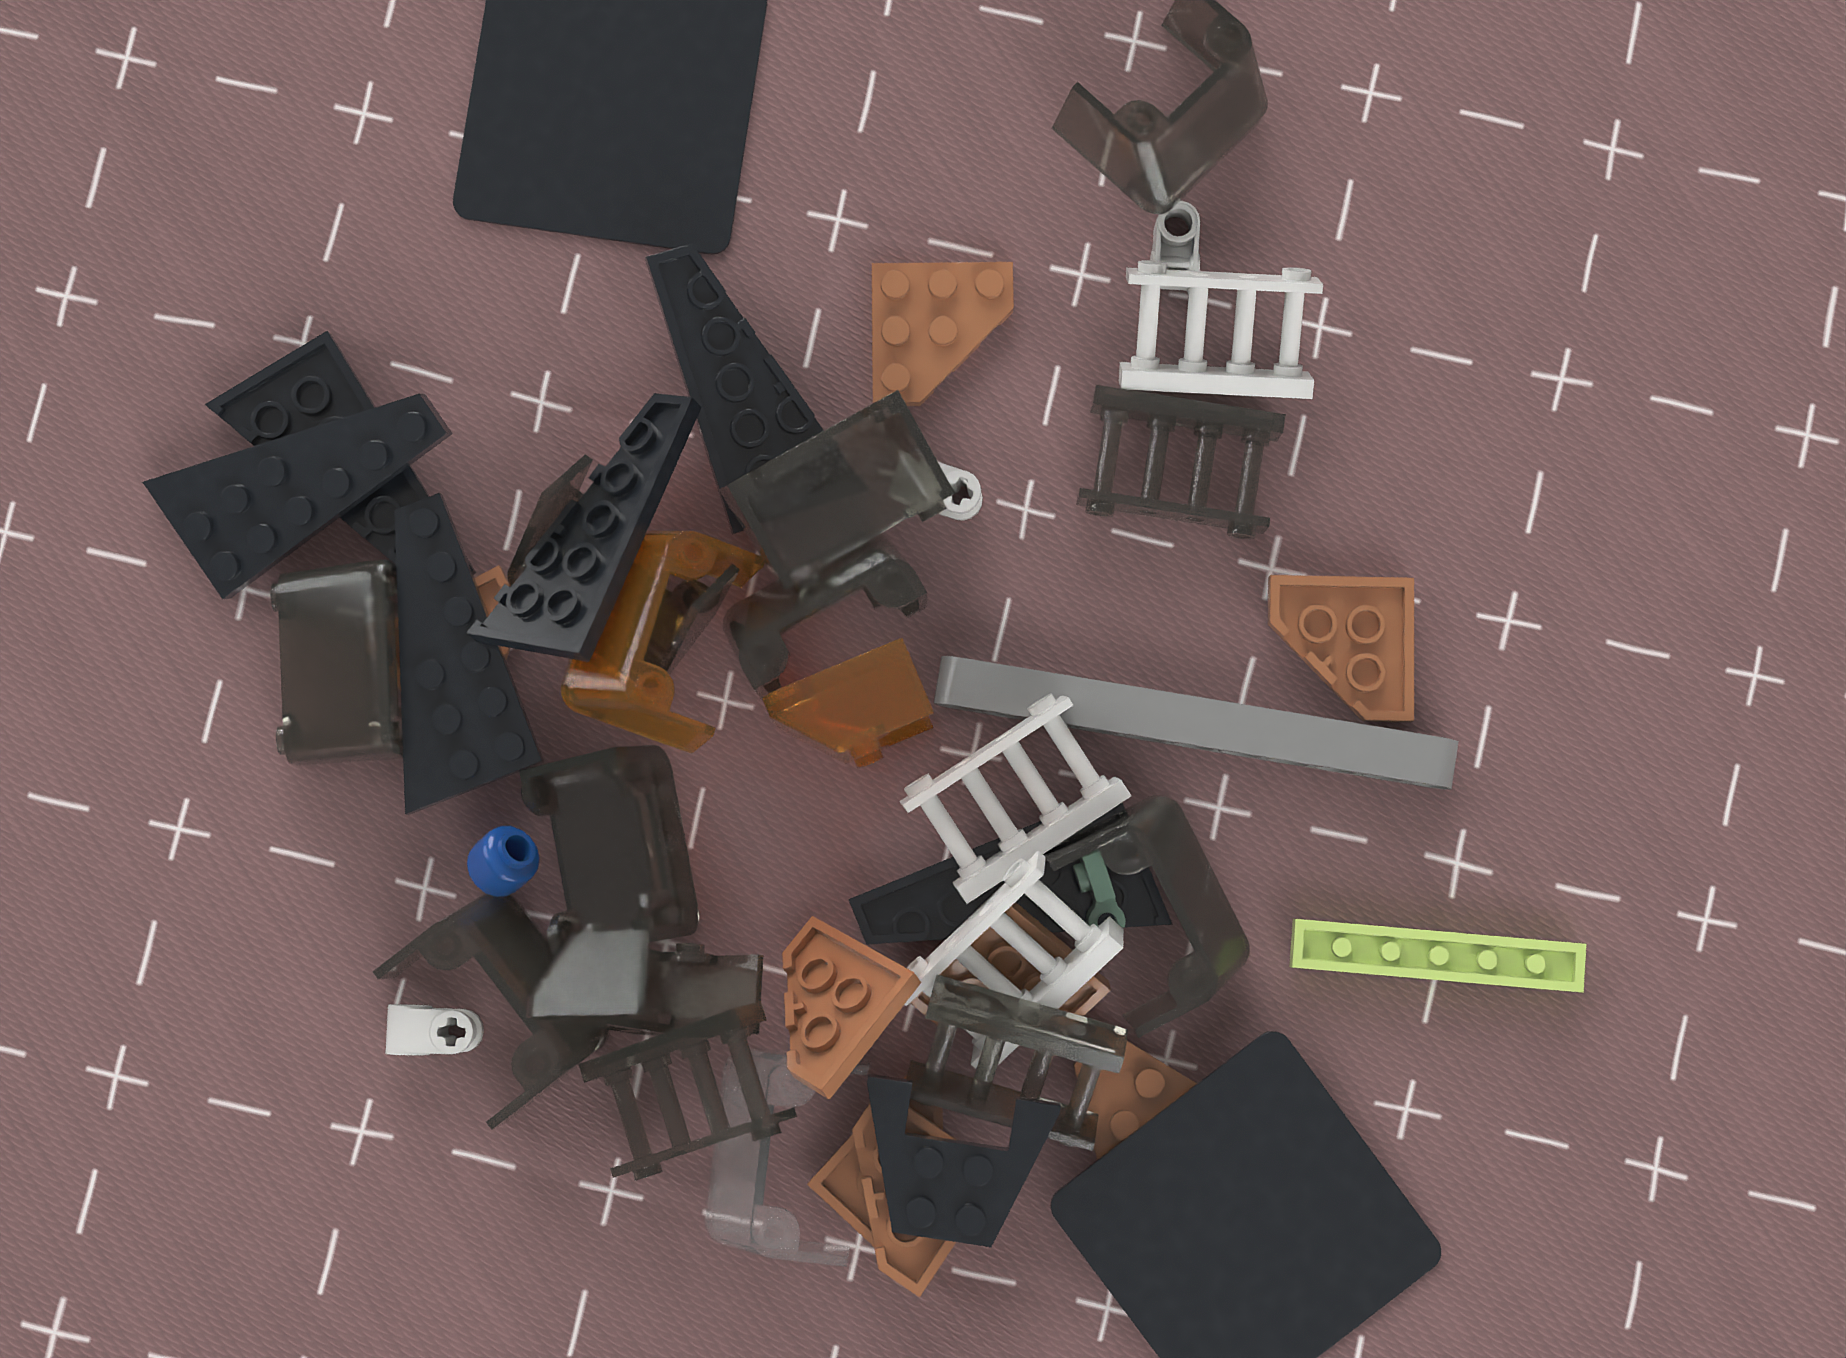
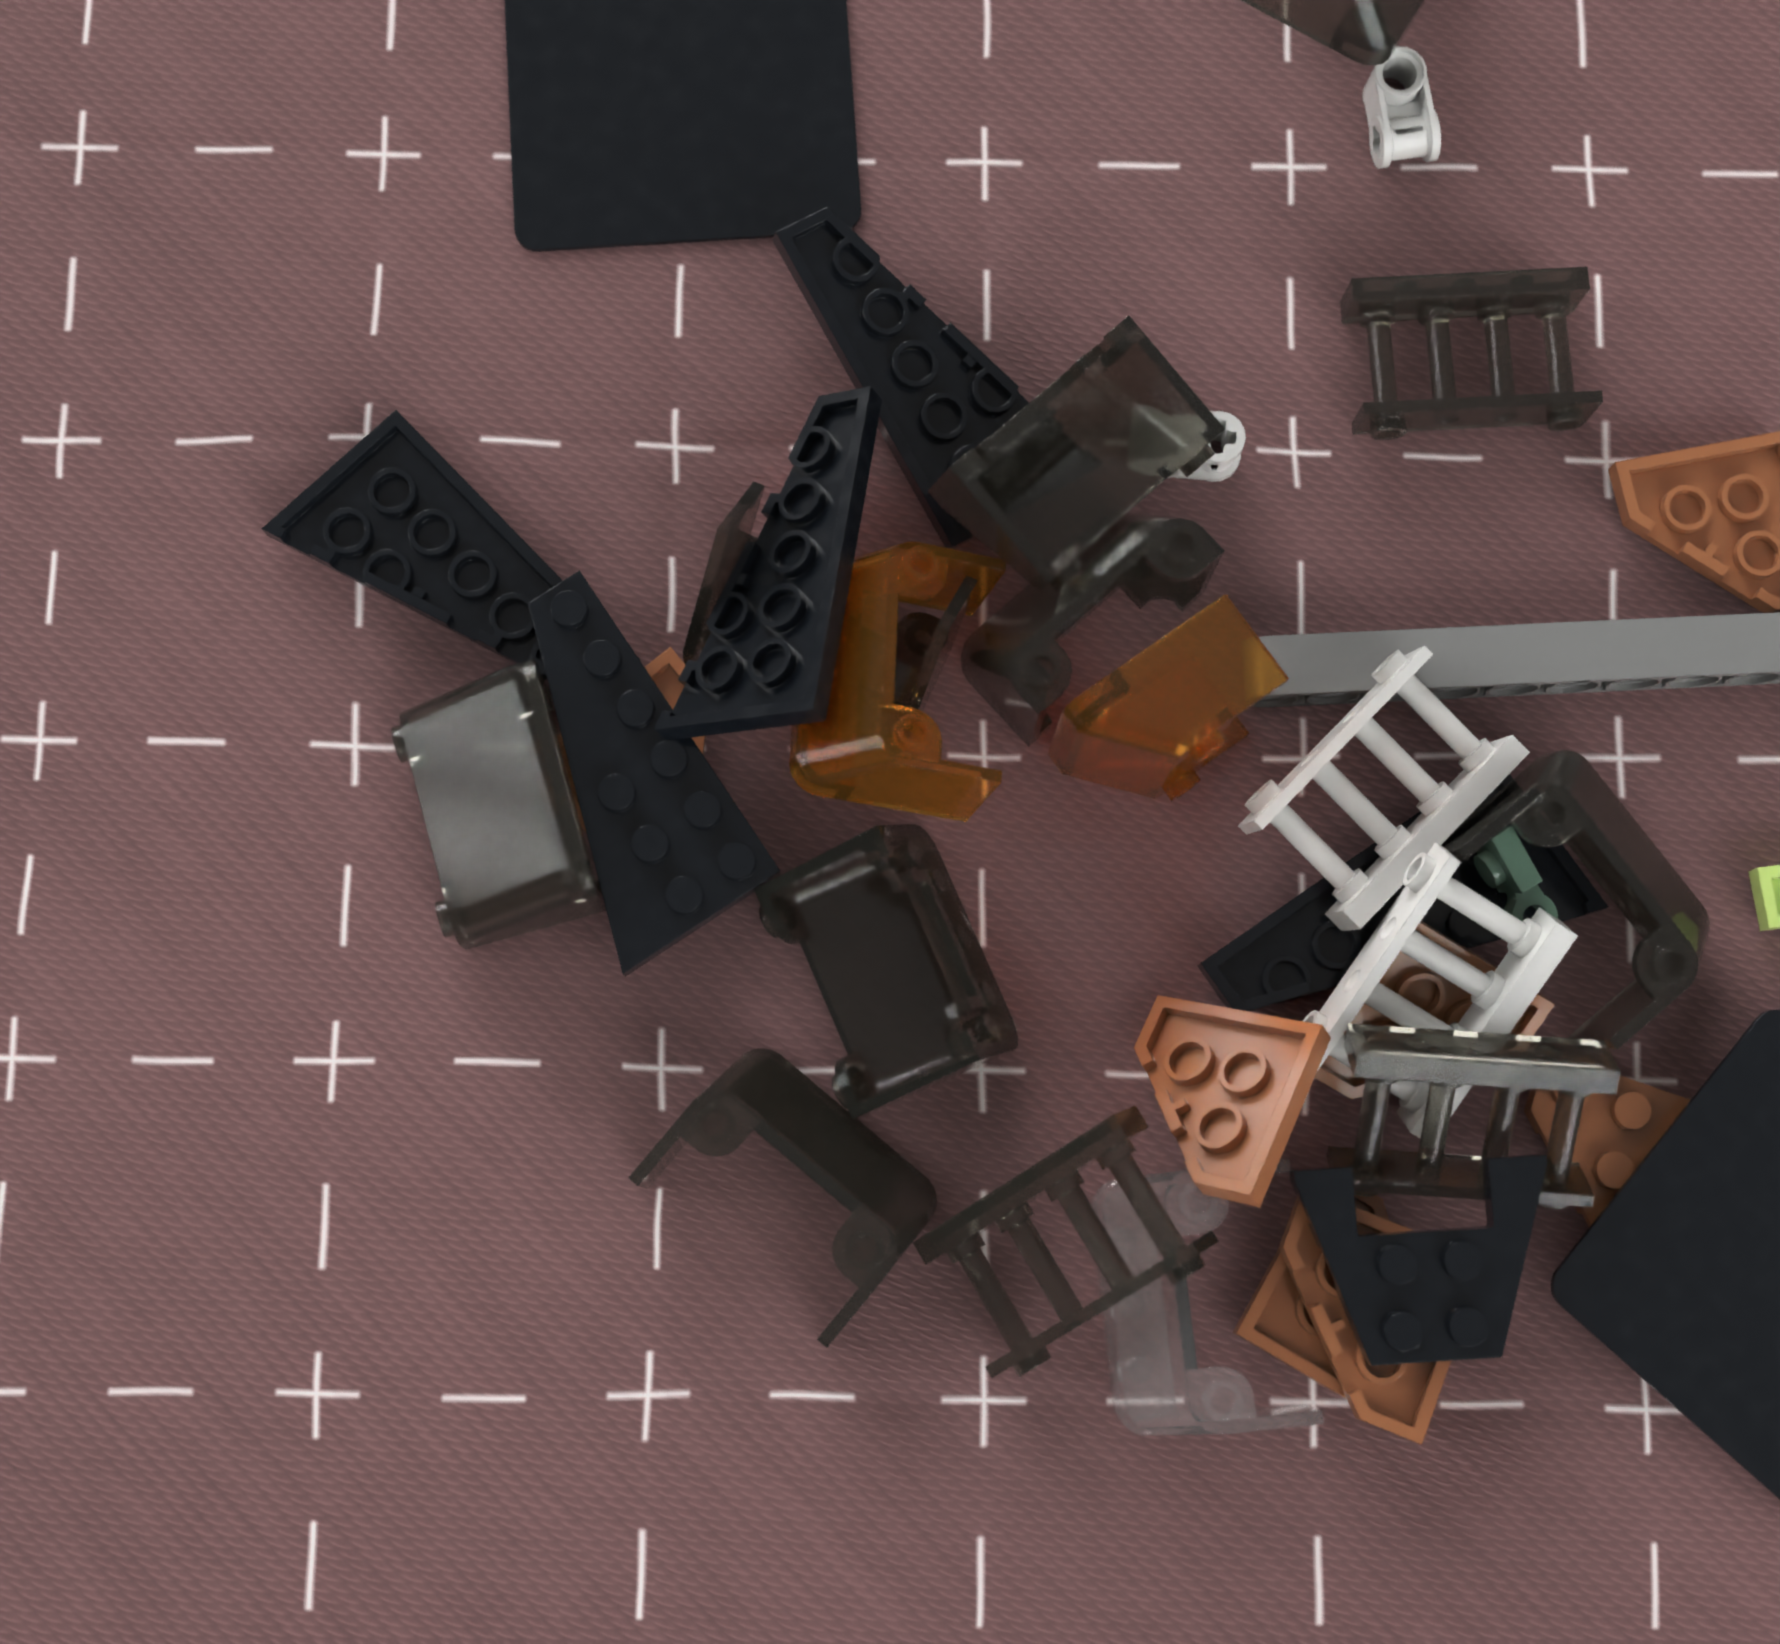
camera: 15 degrees left, 5 degrees down
black wing [142,393,453,599] -> none
white piece [385,1004,484,1055] -> none
blue head [467,826,540,897] -> none
clear smoke windscreen [526,923,764,1036] -> none
nougat plate [872,262,1014,406] -> none
white fence [1118,260,1323,399] -> none

